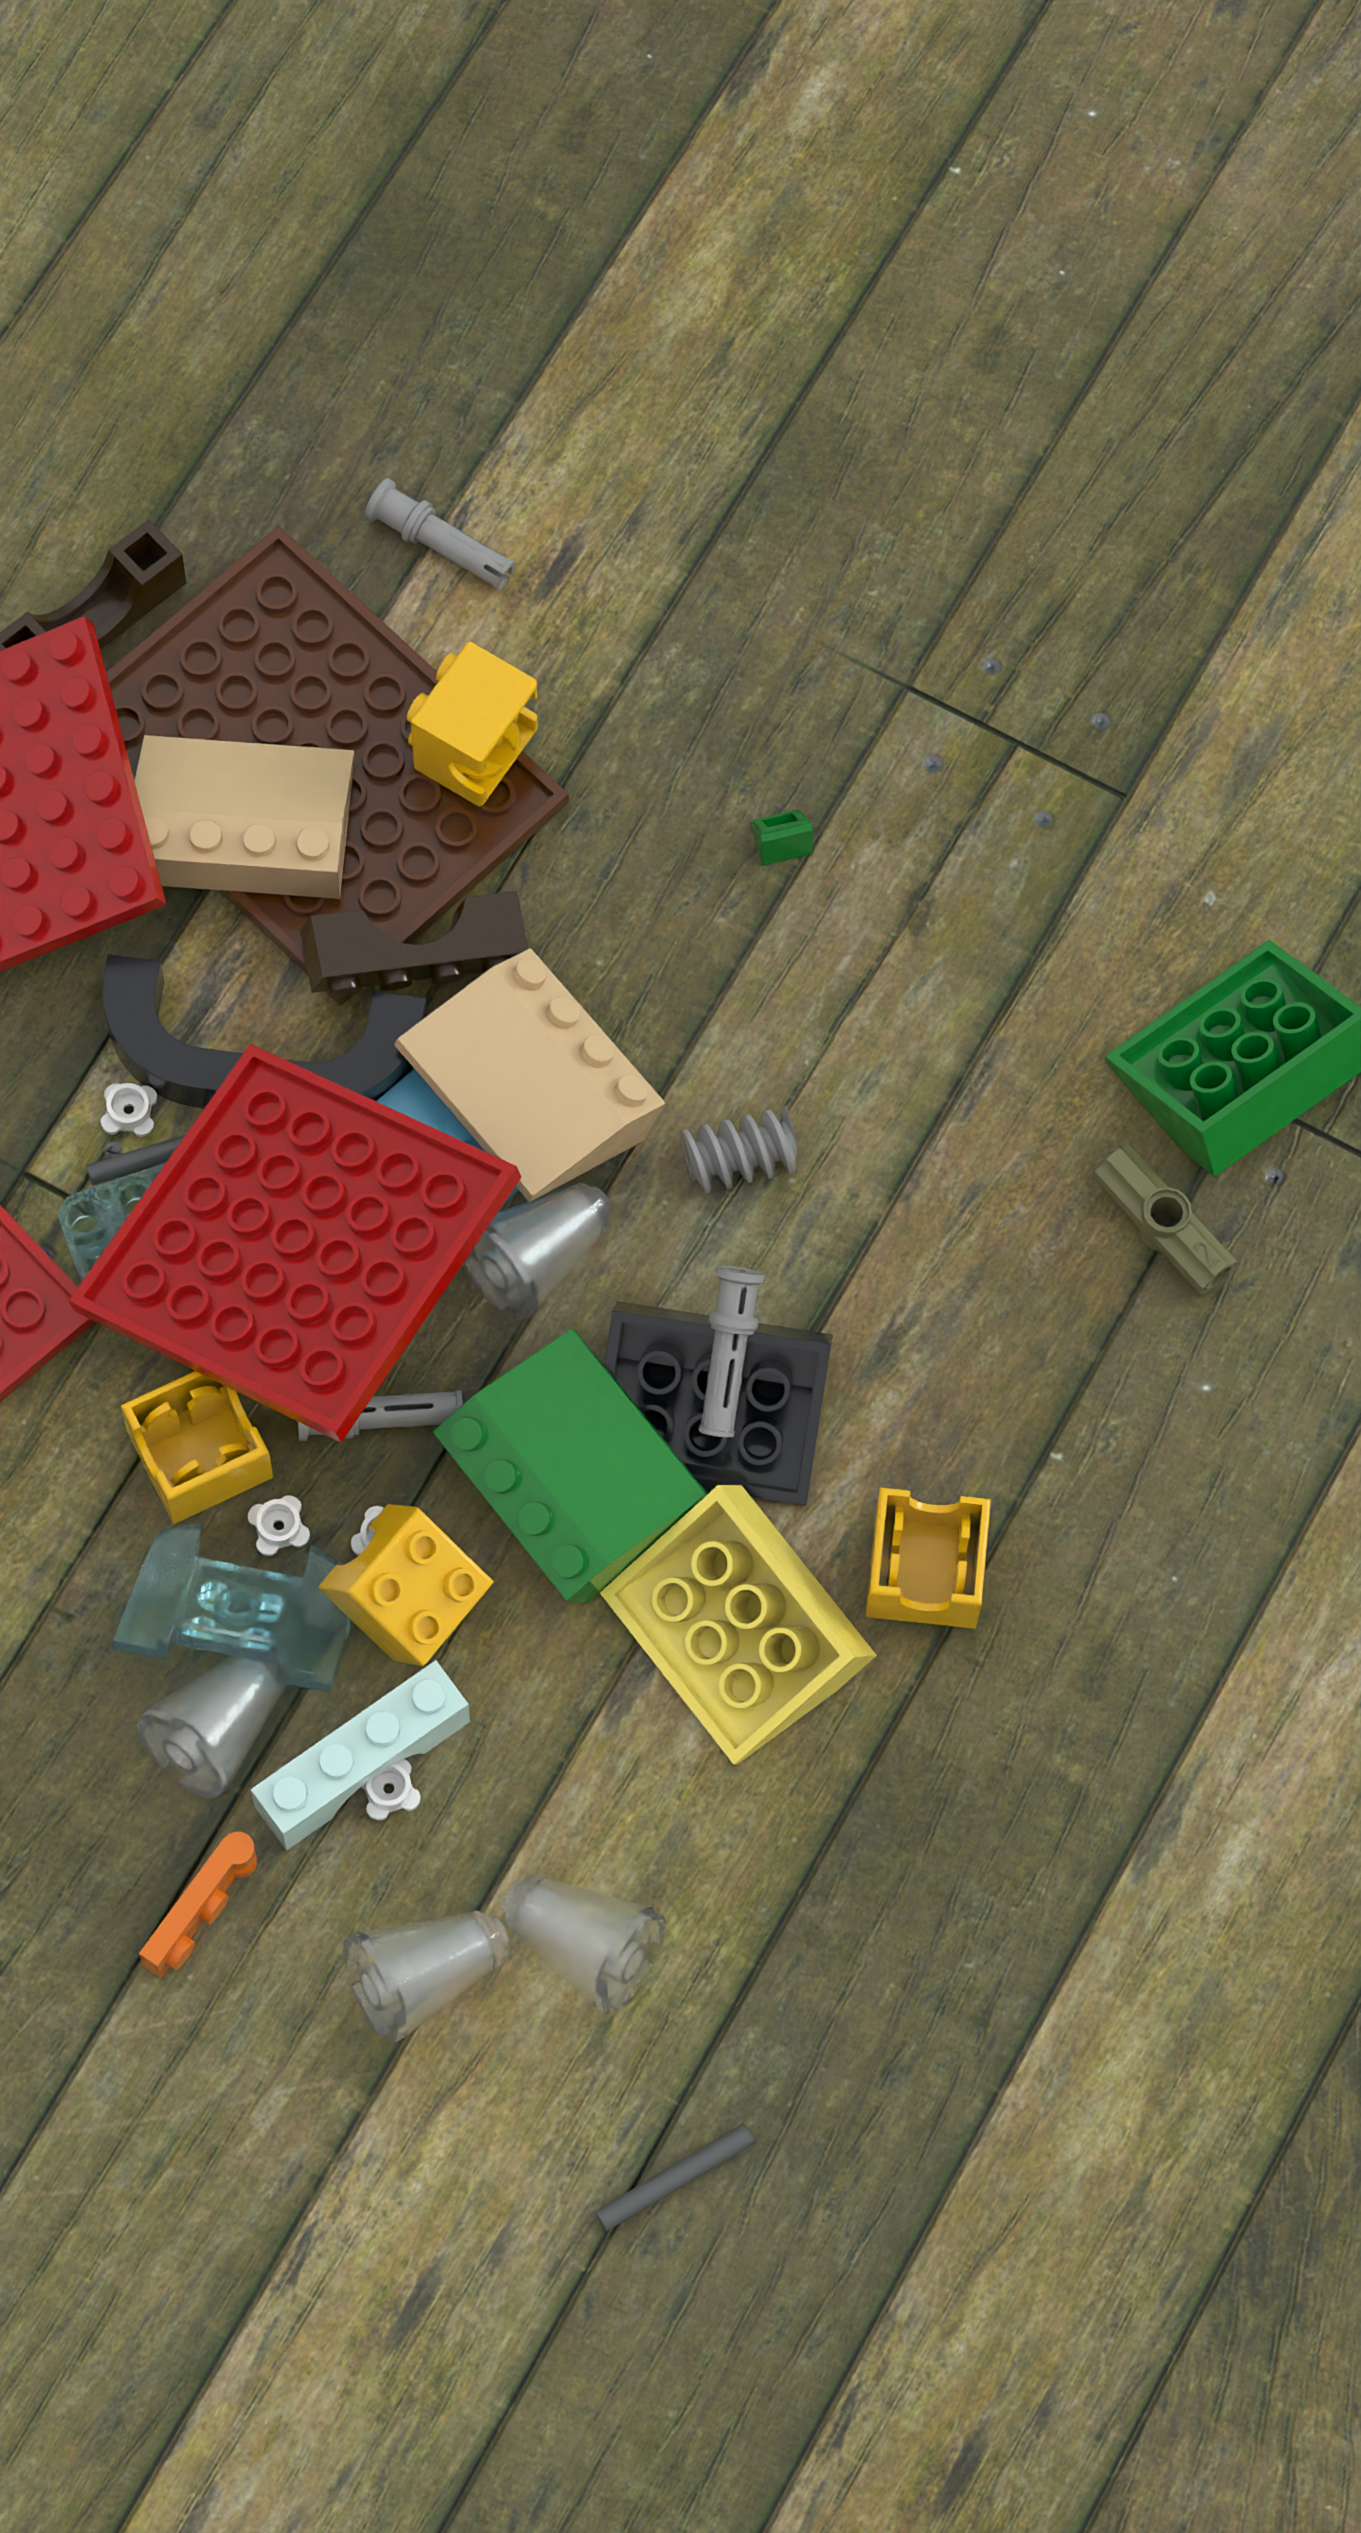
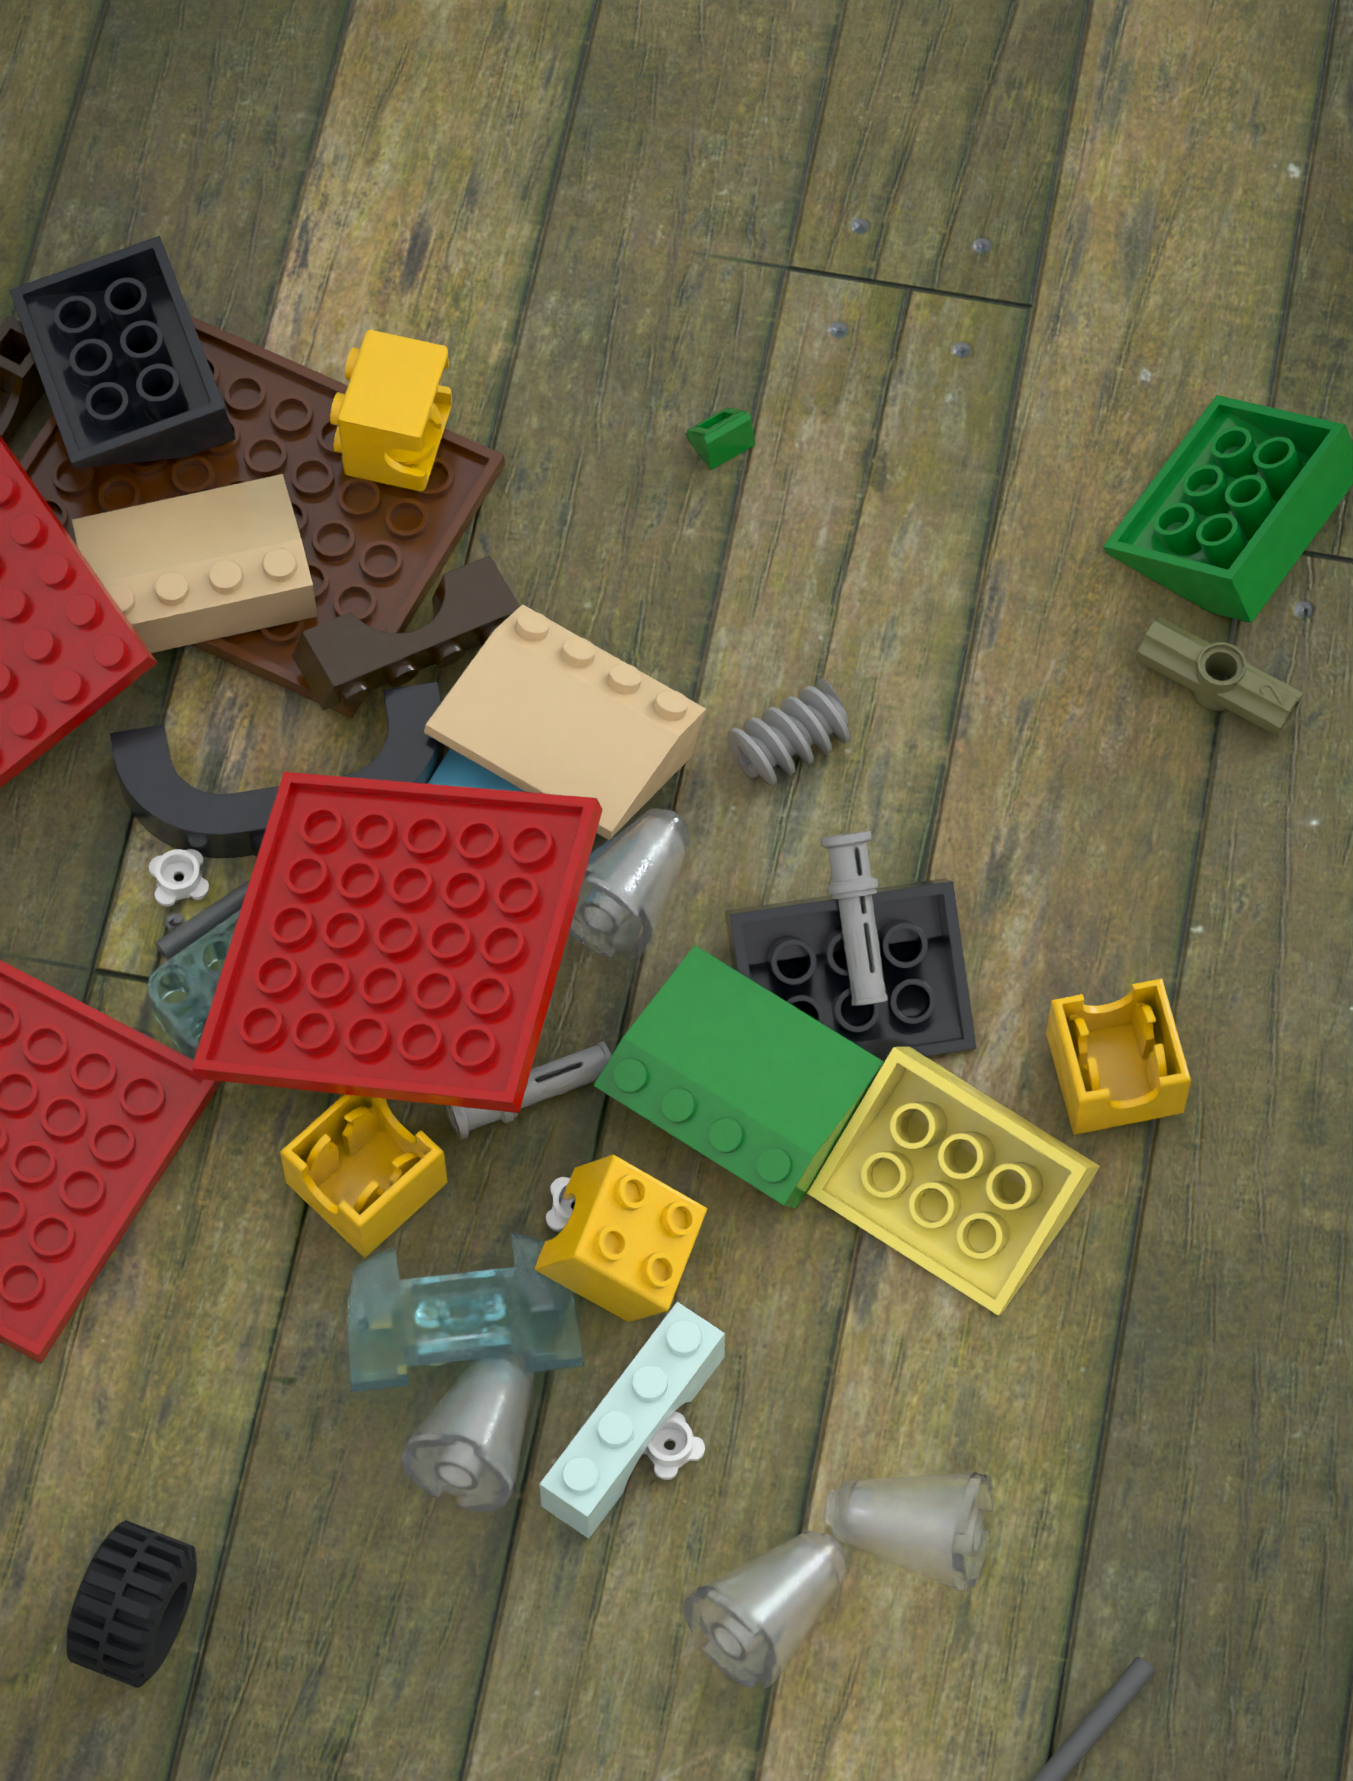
camera: 15 degrees left, 5 degrees down
orange plate [139,1831,257,1979] -> none
white plate [248,1495,310,1556] -> none
light grey pin [365,478,516,591] -> none
none -> black slope [9,236,236,468]

